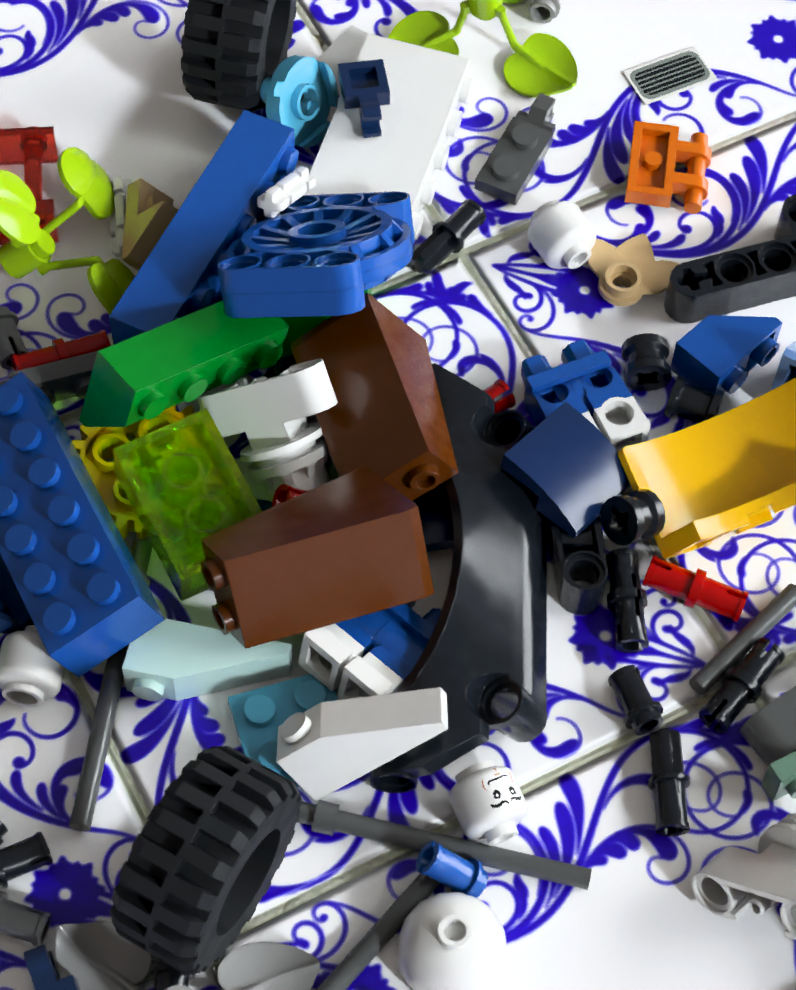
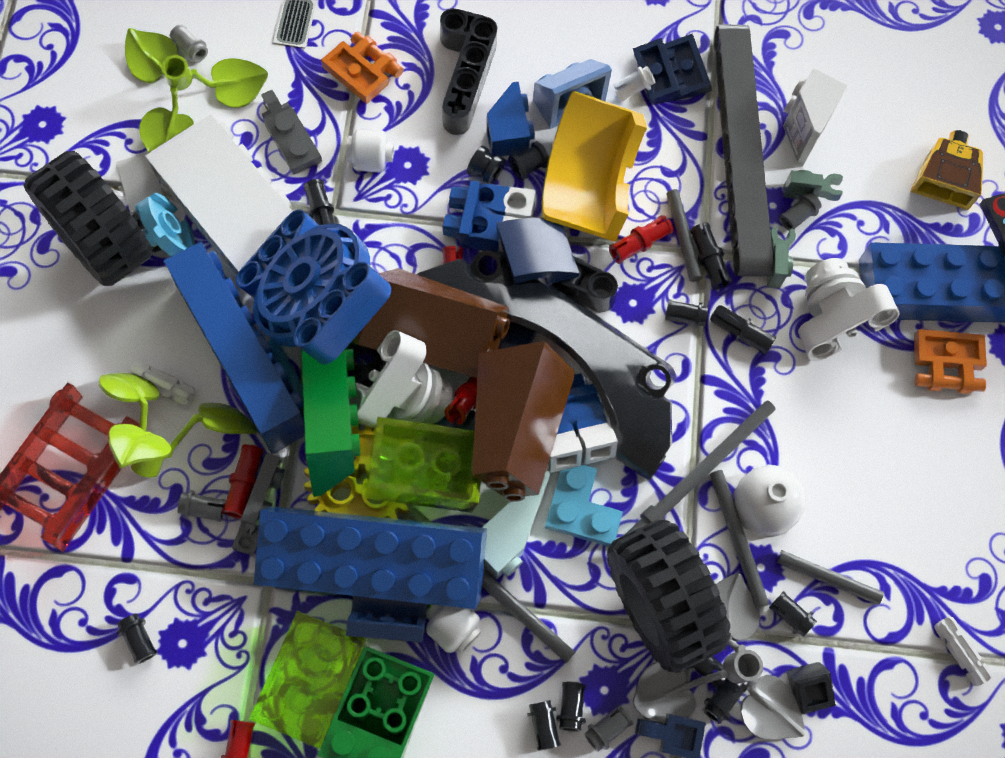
camera: 60 degrees left, 10 degrees up
tan slope [121,178,178,271] -> none
white axle [257,166,316,218] -> none
white slope [276,687,448,802] -> none
dark blue plate [338,59,390,138] -> none
blue pin [416,841,488,898] -> none
white head [449,760,528,846] -> none
tan plate [587,234,679,307] -> none
black wheel [601,489,665,546] -> none
black pin [606,548,649,653] -> none

